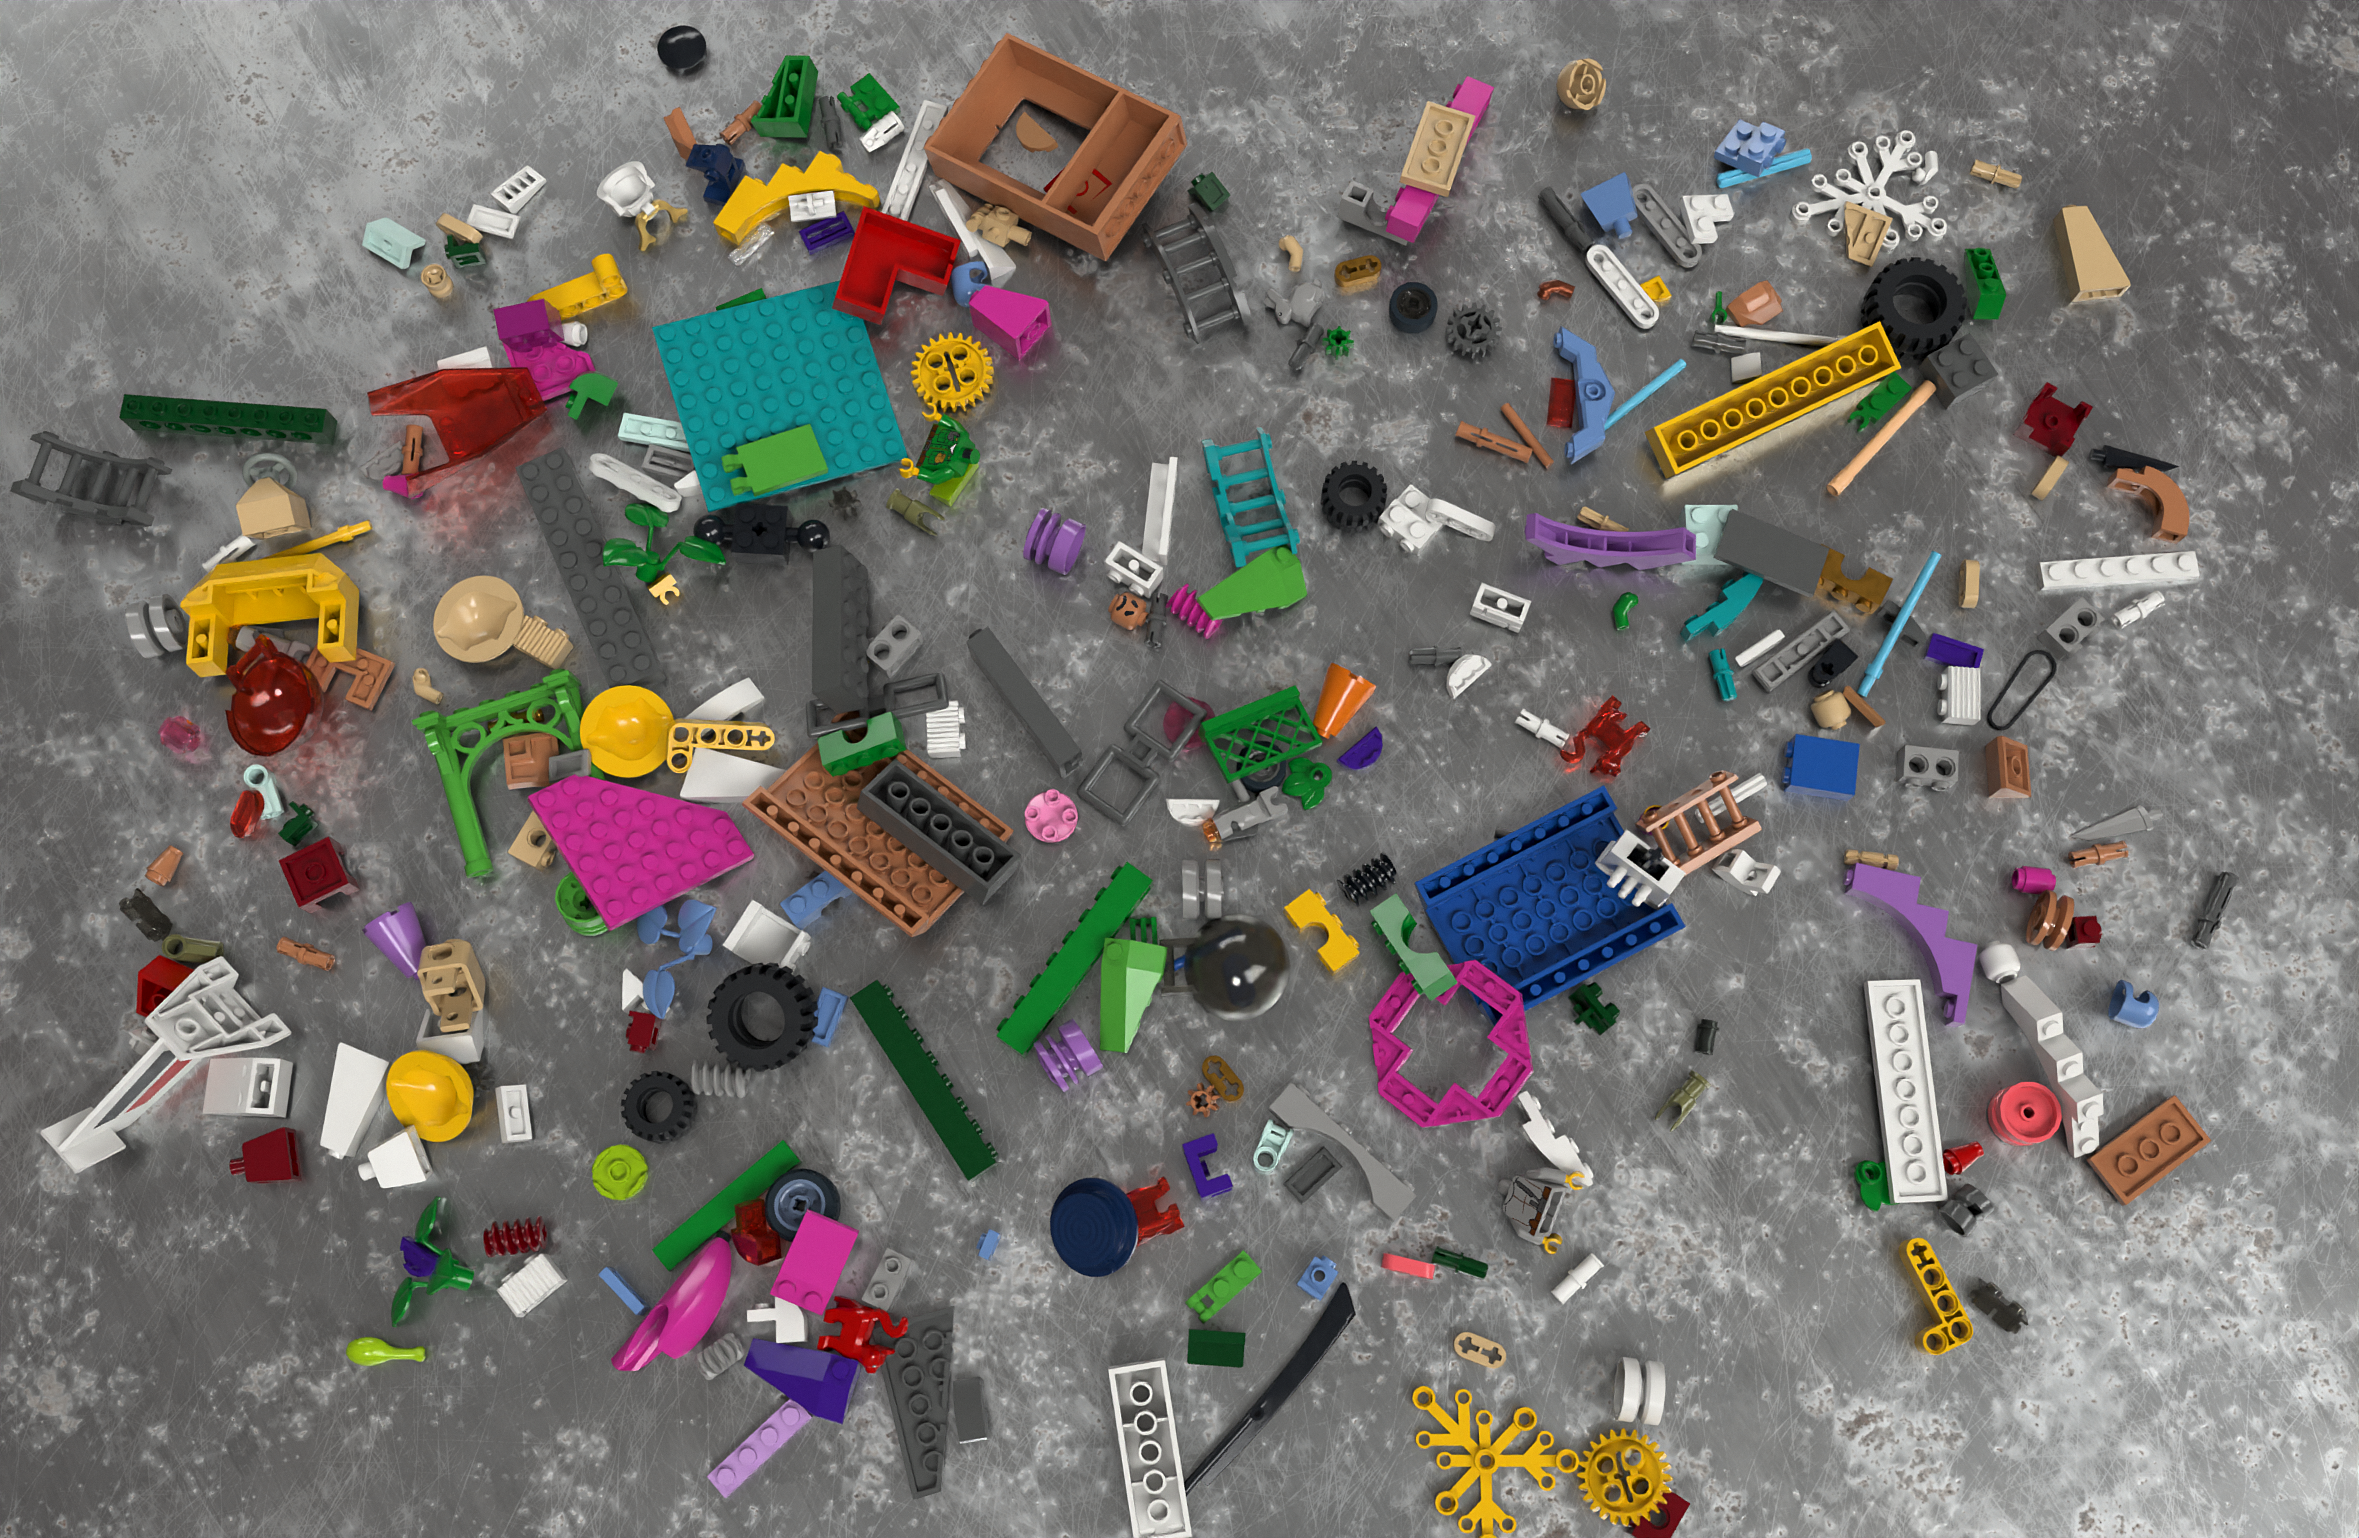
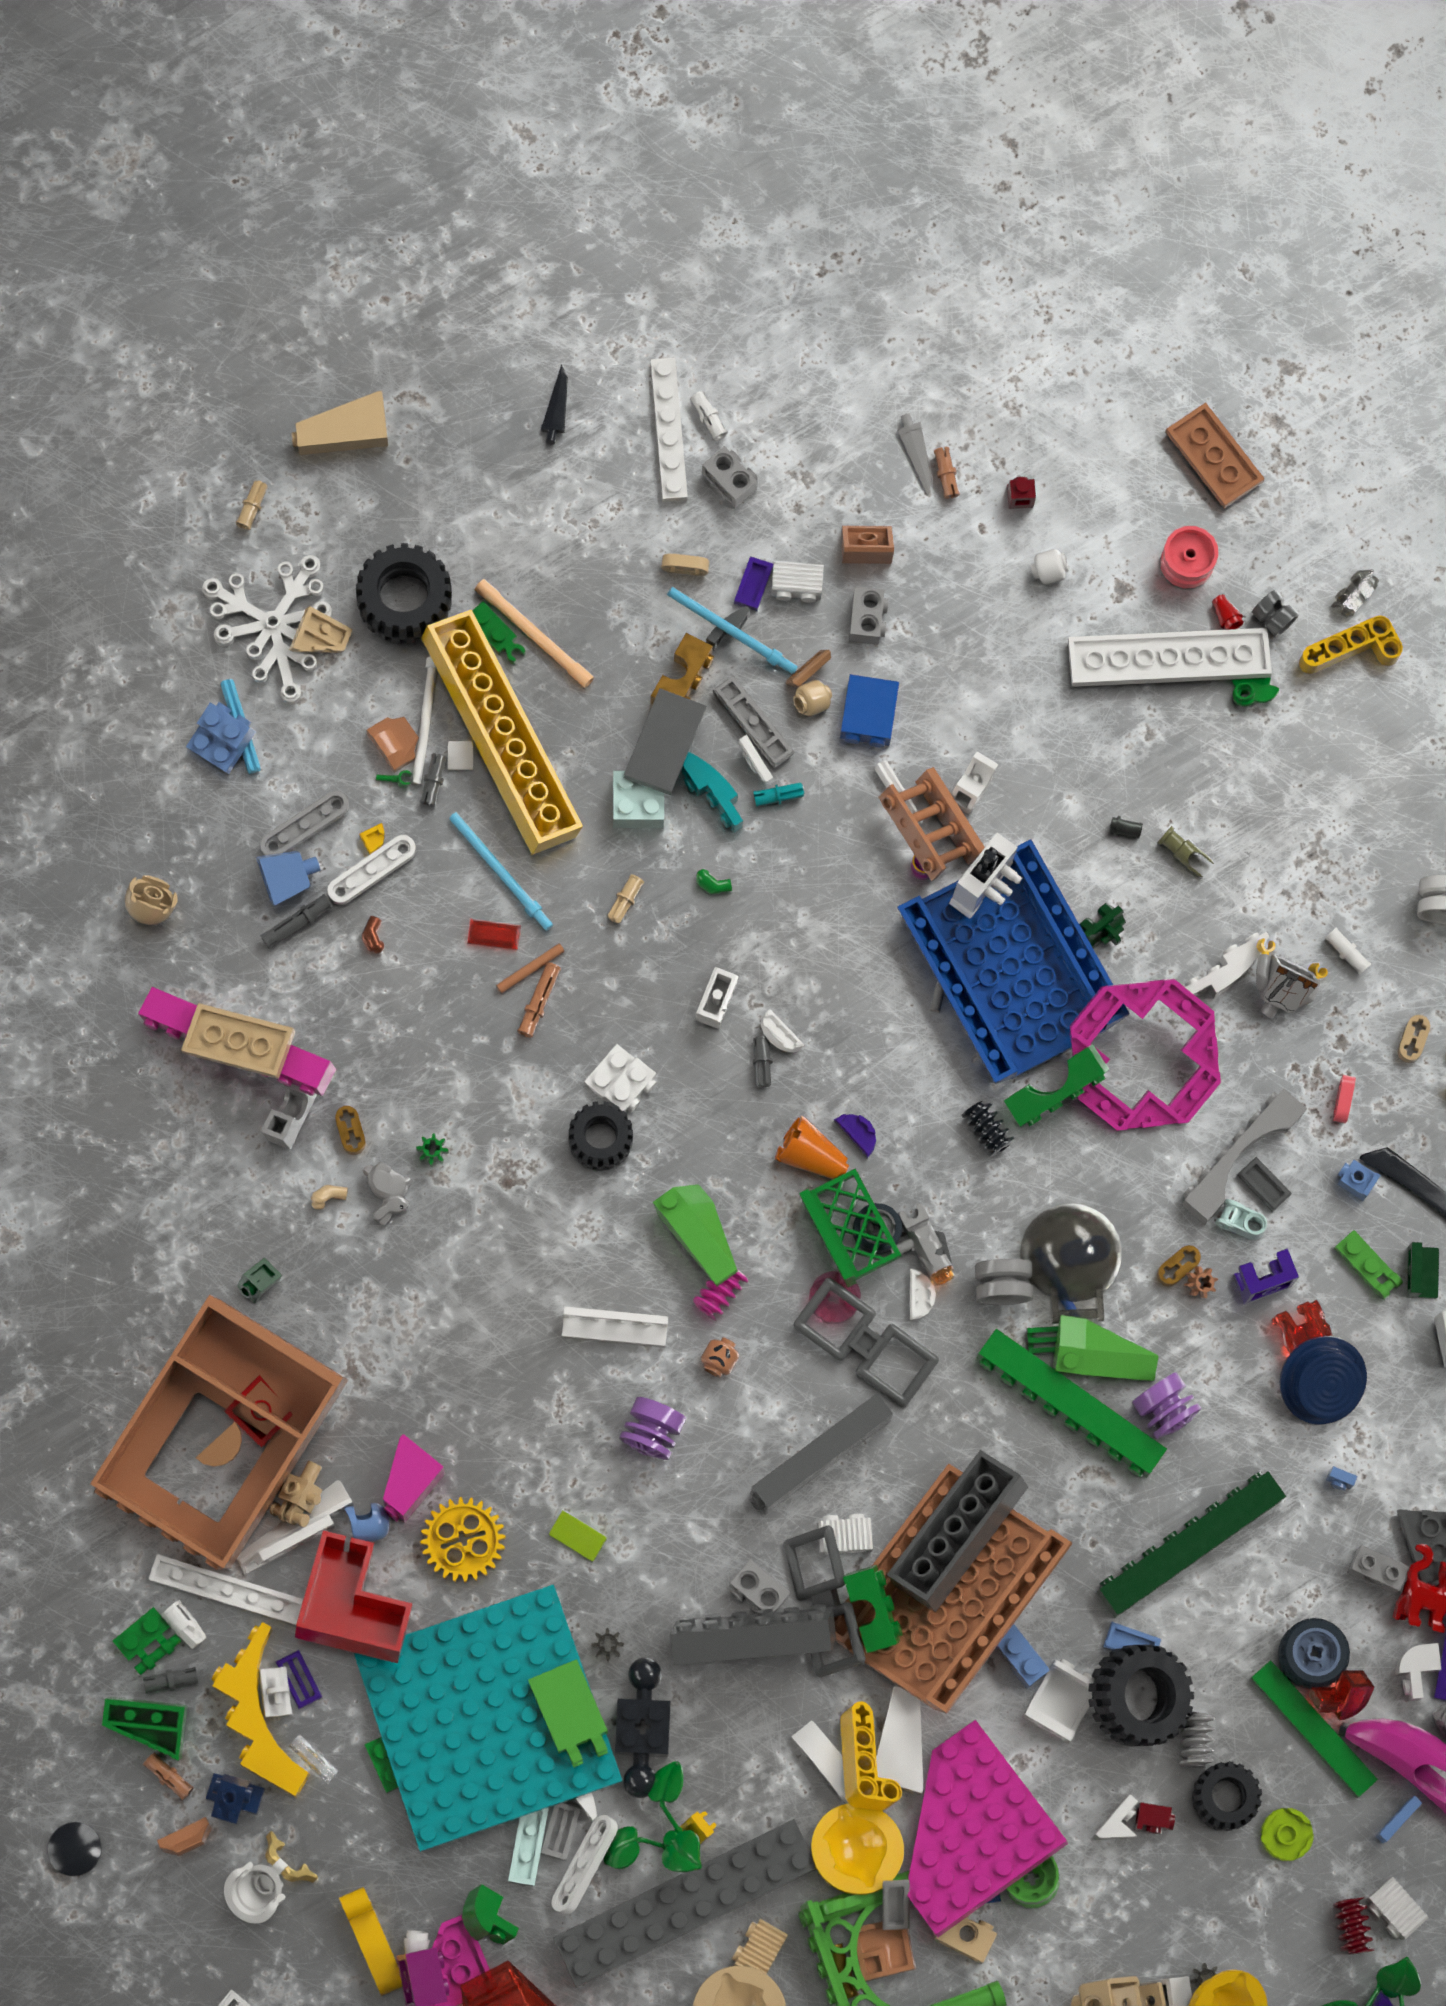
camera: 100 degrees left, 0 degrees up
white plate [495,1085,532,1143] -> none
medium blue plant [637,899,717,1019] -> none
dark pink slope [770,1209,859,1316] -> none
olive piece [886,488,945,536] -> none
green torso [899,402,980,485] -> none
bright pink dish [1025,789,1078,843] -> none
white brick [1105,541,1163,599] -> none
dark grey fence [1141,202,1253,344] -> none
dark grey pin [1144,593,1168,647] -> none
teal fence [1201,427,1300,568] -> none
green plate [1282,757,1333,810] -> none
yellow arch [1283,888,1360,976] -> none
dark grey axle [1288,323,1325,370] -> none
wheel [1389,282,1438,333] -> none
white beam [1425,499,1496,541] -> none
dark green axle [1431,1246,1488,1280] -> none
dark grey gear [1446,303,1502,358] -> none
white pin [1515,708,1570,749] -> none
medium lavender arch [1524,513,1696,570] -> none
medium blue helmet [1553,326,1615,465] -> none
clear red animal [1560,695,1651,777] -> none
white plate [1678,194,1734,244] -> none
black piece [1807,638,1859,688] -> none
medium lavender arch [1843,863,1977,1028] -> none
tan axle [1844,849,1899,870] -> none
white arm [1912,151,1938,184] -> none
dark grey brick [1918,333,1998,410] -> none
green slope [1964,248,2007,320] -> none
black piece [1988,650,2057,730] -> none
white arch [2001,975,2104,1158] -> none
dark pink brick [2011,866,2056,895] -> none
dark red panel [2013,382,2093,457] -> none
nougat wheel [2026,889,2074,951] -> none
tan beam [2031,455,2069,501] -> none
nougat arch [2107,466,2189,544] -> none
medium blue helmet [2108,980,2159,1029] -> none
dark grey pin [2190,871,2239,950] -> none

